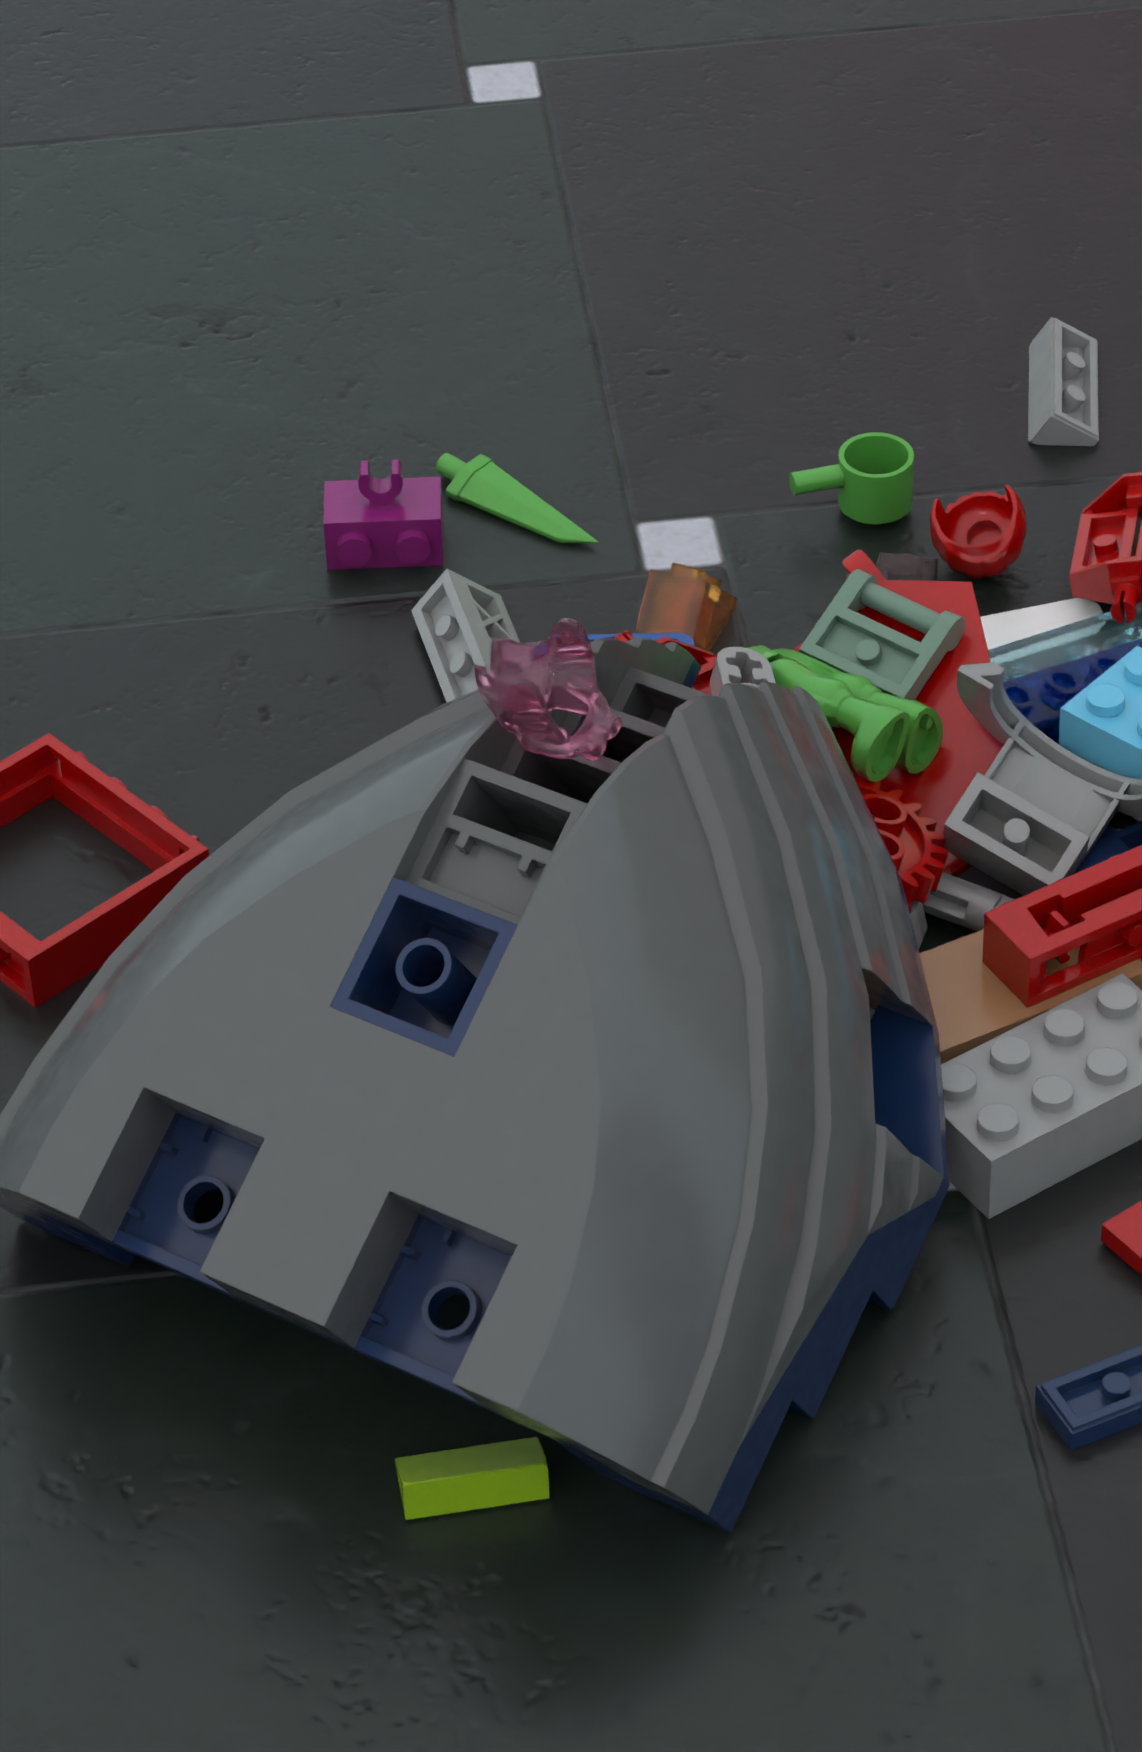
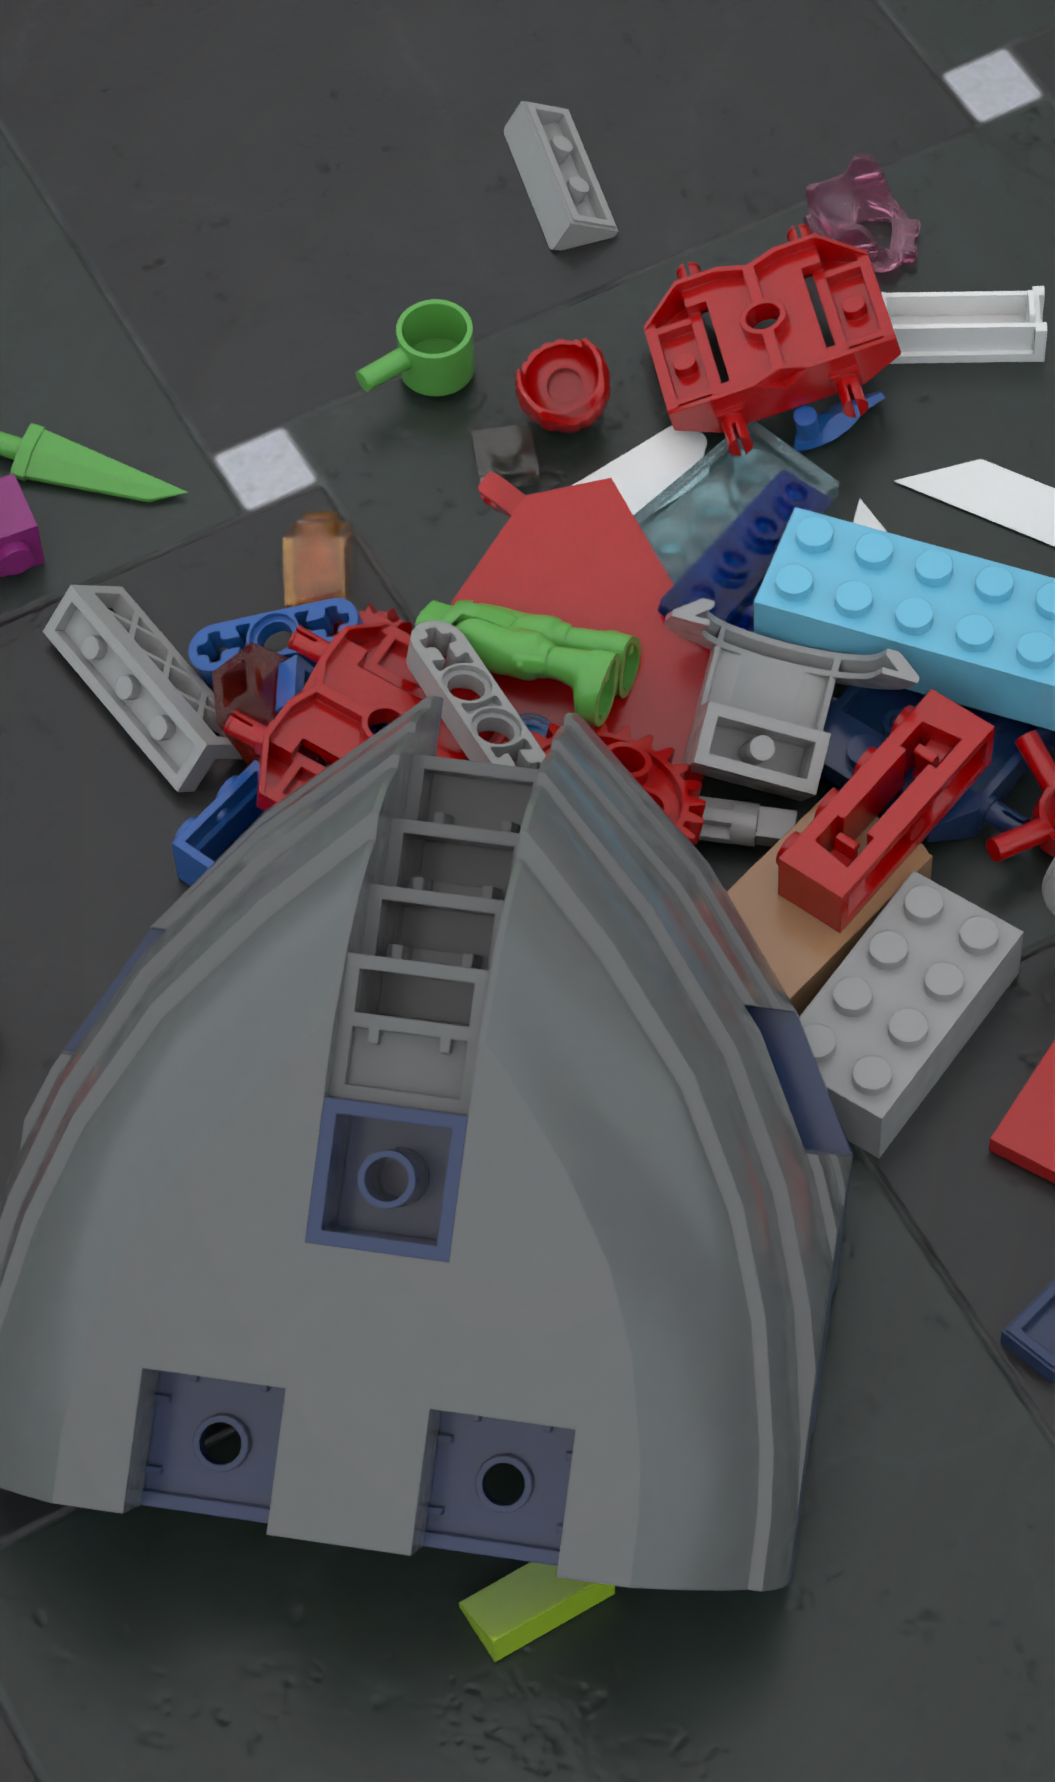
camera: 20 degrees left, 15 degrees up
clear pink helmet [474,618,622,761] -> none
sand green plate [799,569,966,700] -> none

